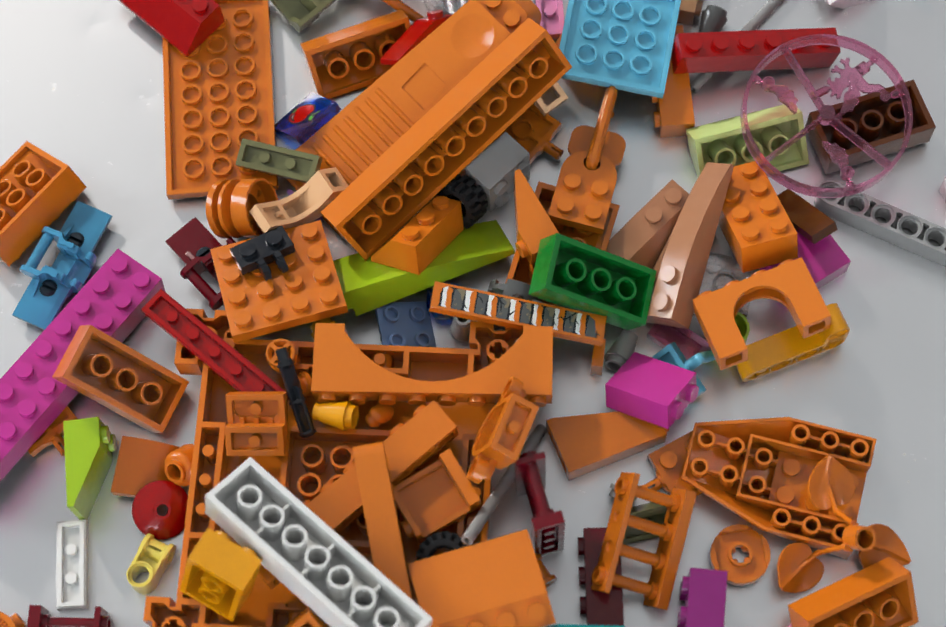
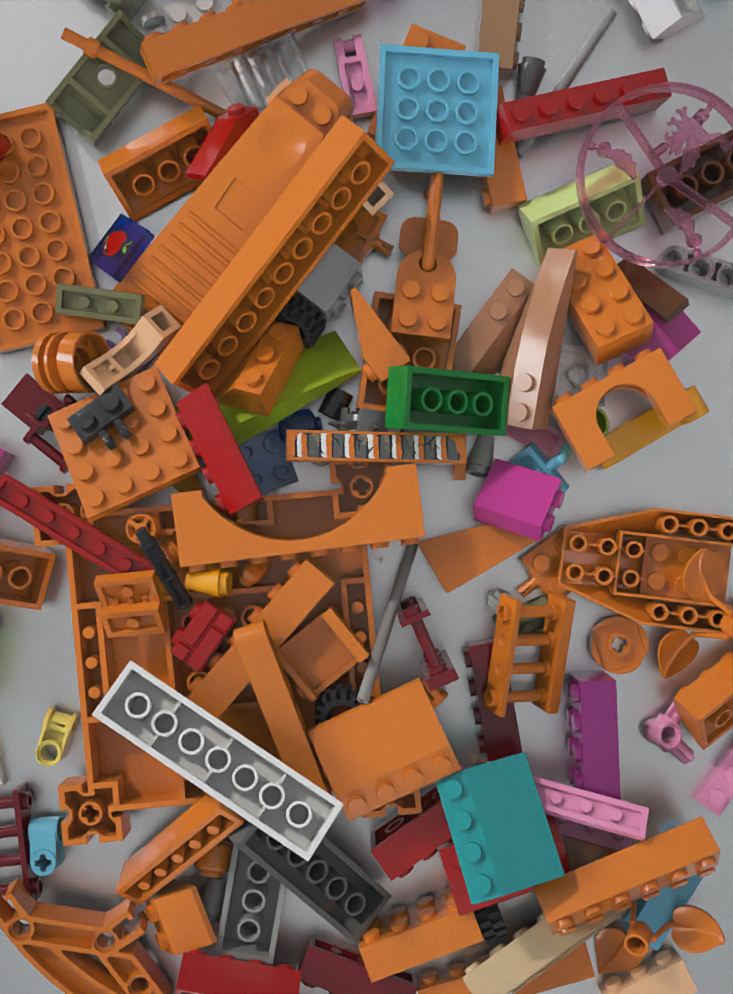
camera: 15 degrees left, 20 degrees up
orange slope [111,436,179,498] -> none
red dish [132,480,188,539] -> none
orange head [164,444,194,487] -> none
light orange brick [180,528,262,622] -> none
orange piece [467,377,539,484] -> none
none -> red brick [170,598,238,672]
none -> red slope [175,383,265,515]
none -> black beam [318,387,353,421]

